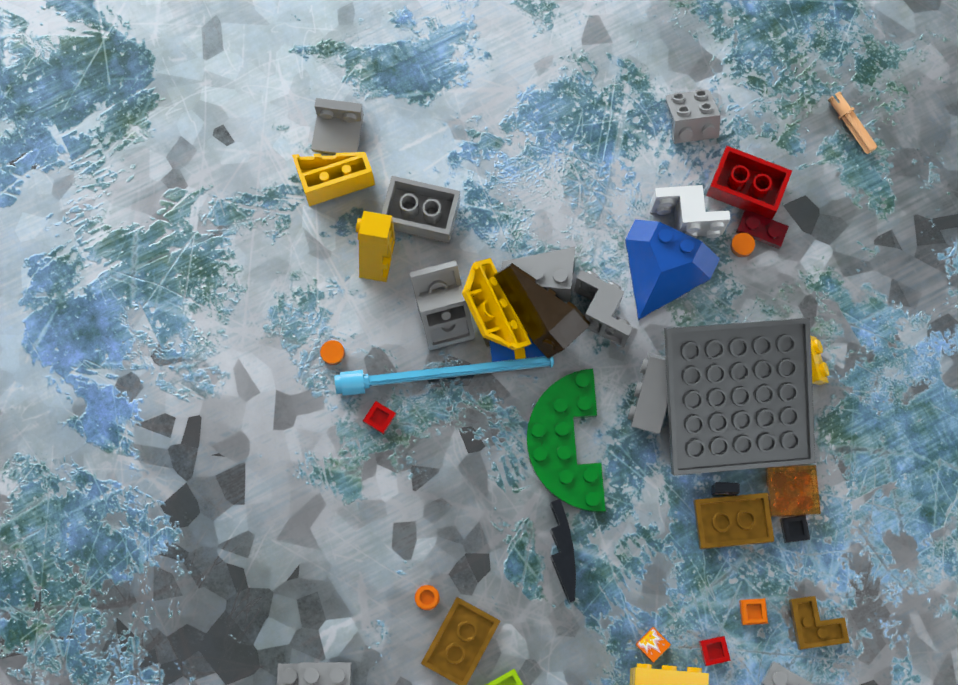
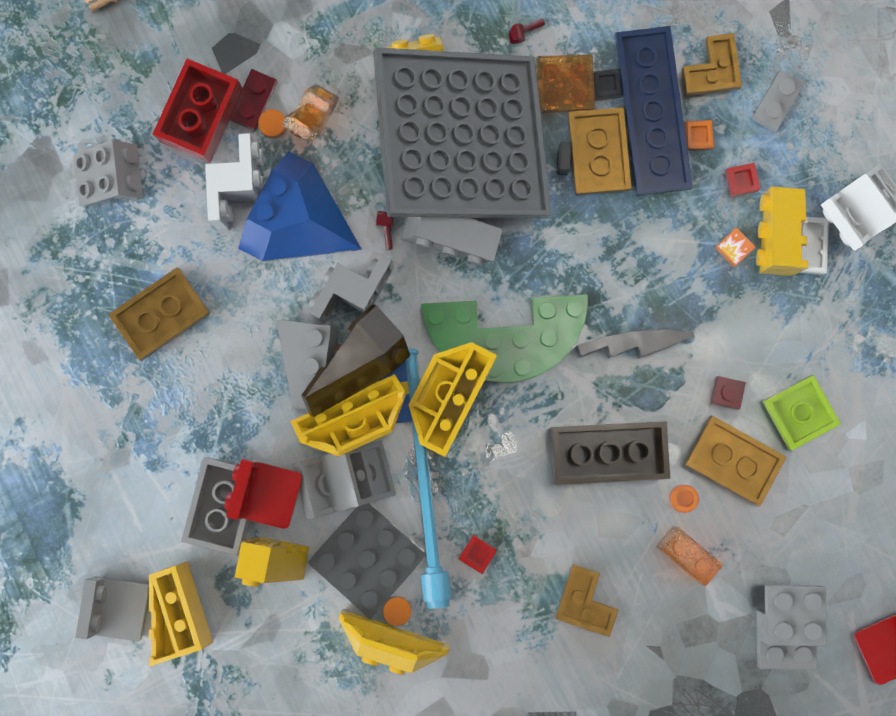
camera: 90 degrees left, 10 degrees up
none -> pearl gold plate [108,267,211,361]
none -> red bracket [224,459,302,529]
none -> clear orange brick [282,84,340,141]
none -> dark grey plate [307,503,427,619]
none -> yellow wedge [338,609,450,675]
none -> dark red hand [376,211,393,250]
none -> yellow wedge [409,342,497,457]
none -> dark red hand [508,19,545,44]
none -> dark brown brick [550,421,671,485]
none -> pearl gold plate [555,564,618,637]
none -> dark blue plate [615,26,693,196]
none -> clear orange brick [656,526,723,587]
none -> dark red plate [710,376,746,410]

